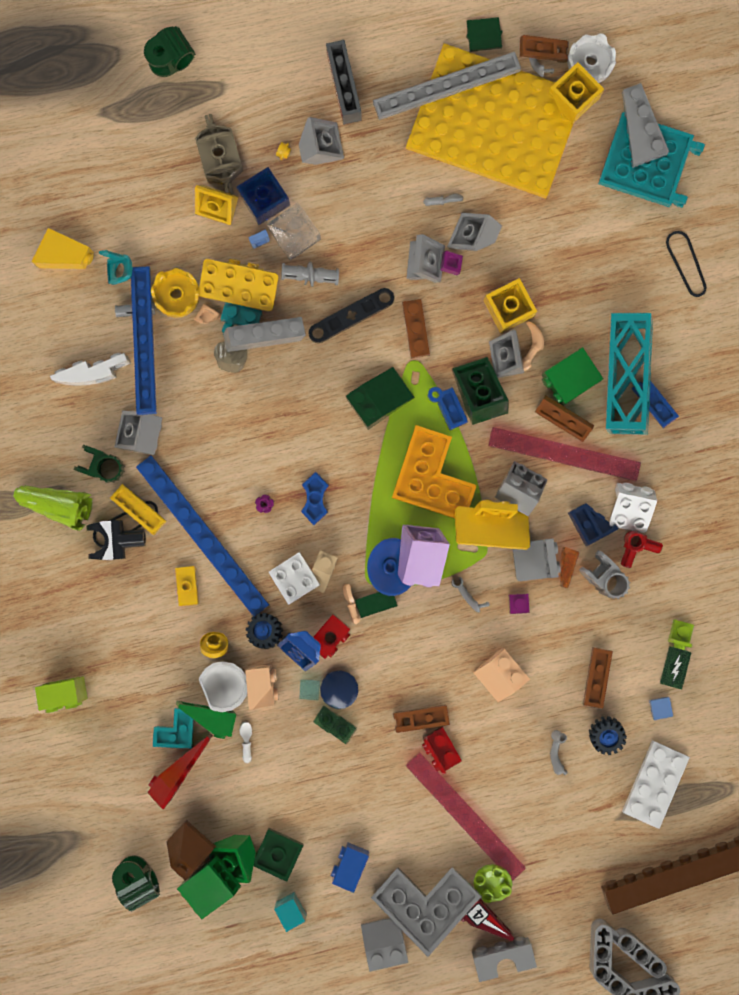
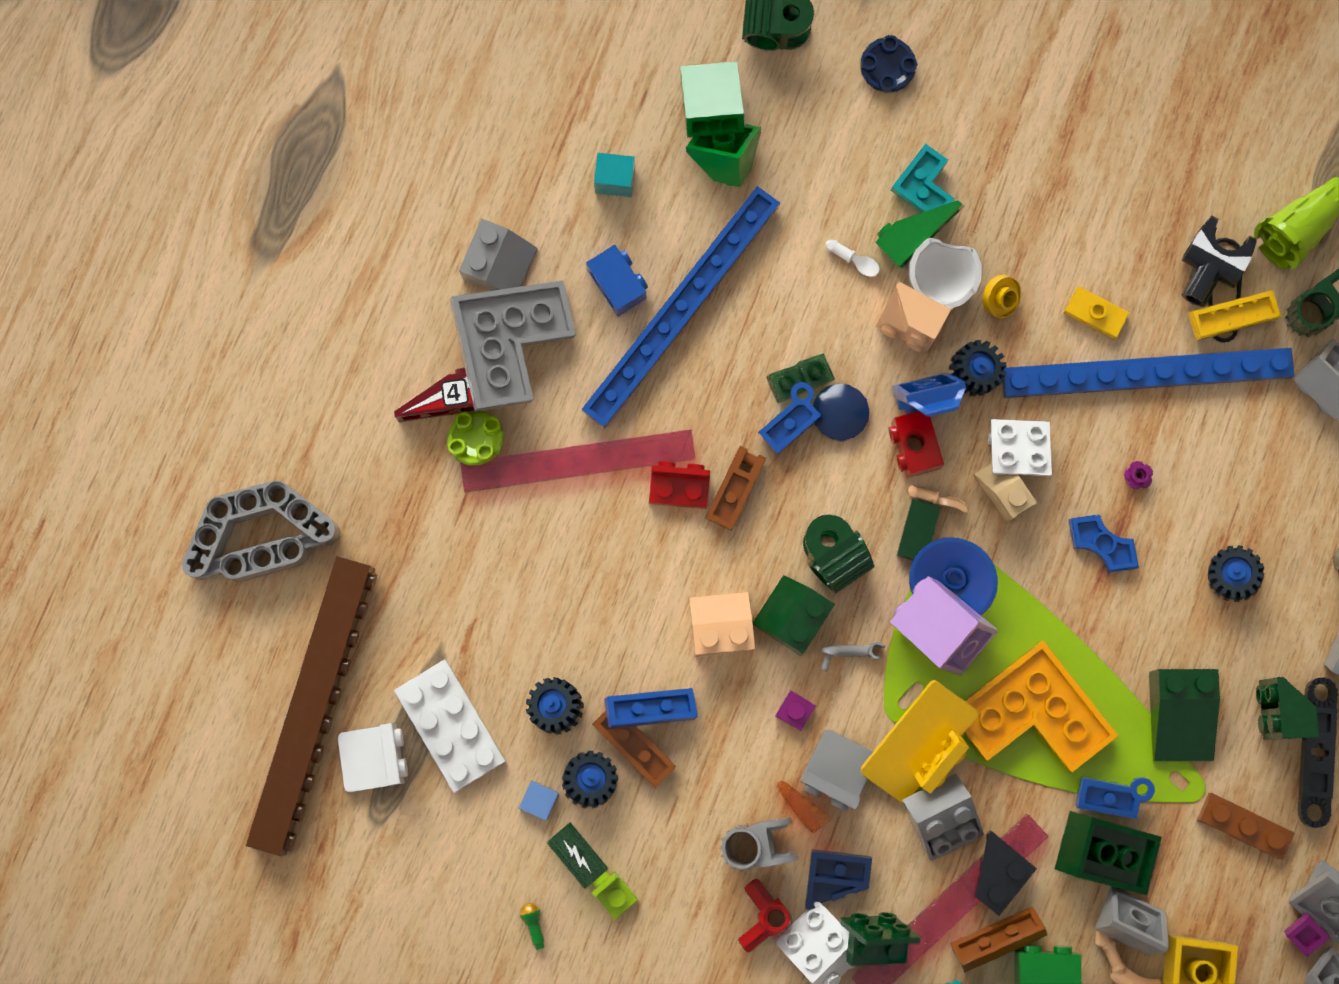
camera: 130 degrees right, 5 degrees down
lime brick [35,676,88,713] -> none
red wedge [147,734,213,810] -> none
reddish brown slope [166,820,216,881] -> none
dark green plate [254,828,304,882] -> none
clear light blue tile [299,679,320,700] -> none
light grey arch [472,937,537,982] -> none
light grey piece [550,730,568,775] -> none
none -> white bracket [338,723,408,792]
none -> green piece [520,903,545,950]
none -> black wheel [562,751,618,809]
none -> blue plate [581,186,780,428]
none -> blue plate [604,688,698,729]
none -> dark green slope [753,575,835,656]
none -> blue hinge [758,382,822,455]
none -> dark green piece [803,515,875,594]
none -> dark green bracket [840,912,921,966]
none -> dark blue dish [860,35,918,93]
none -> black wing [974,830,1037,916]
none -> black wheel [1208,545,1265,602]
none -> dark green slope [1256,677,1319,740]

